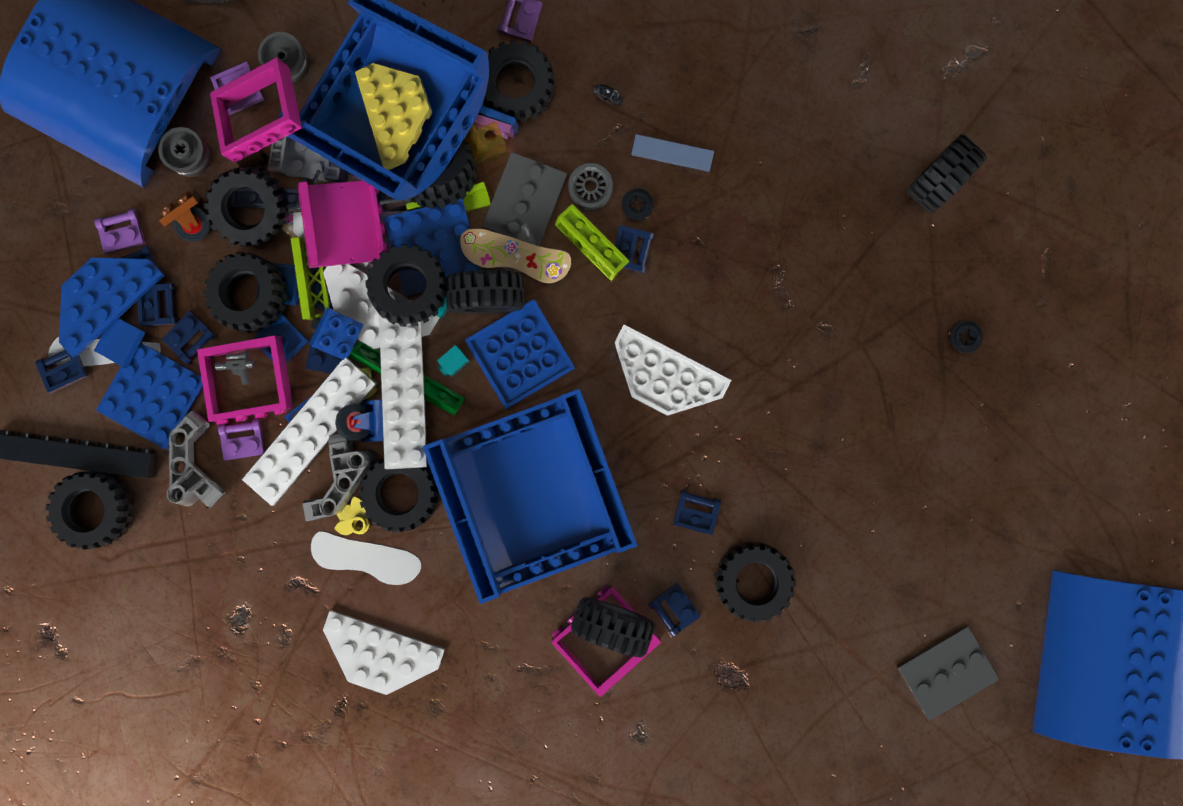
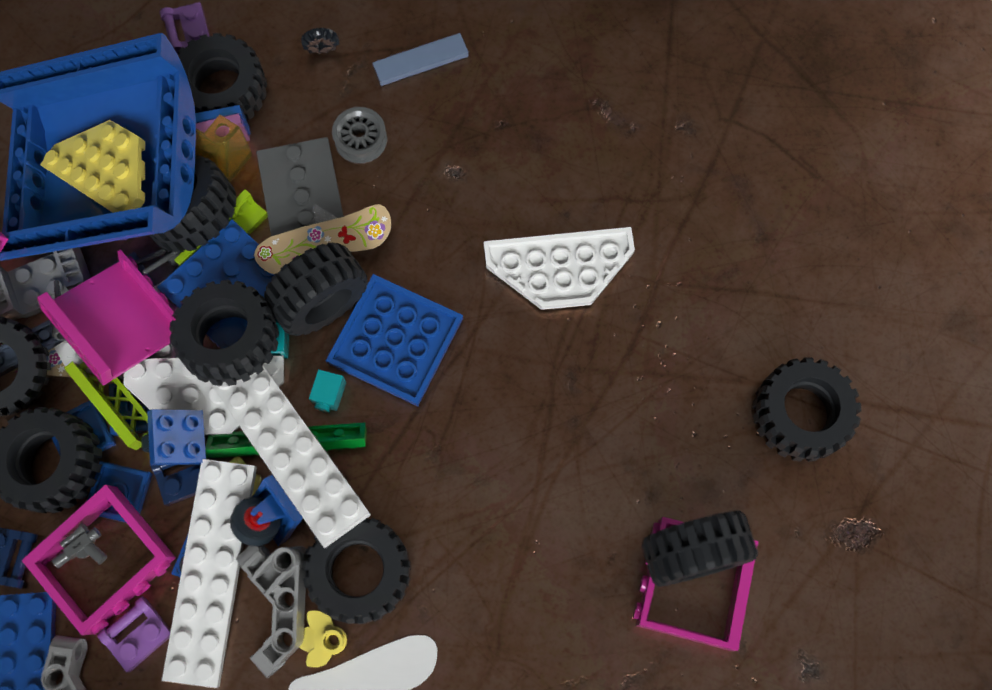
camera: 40 degrees left, 15 degrees down
blue slope [423,389,638,604] -> none
lime fence [555,204,629,281] -> none
dark blue plate [615,225,655,274] -> none
black gear [622,188,654,221] -> none
dark blue plate [648,583,701,637] -> none
dark blue plate [673,489,721,535] -> none
black gear [950,321,983,353] -> none

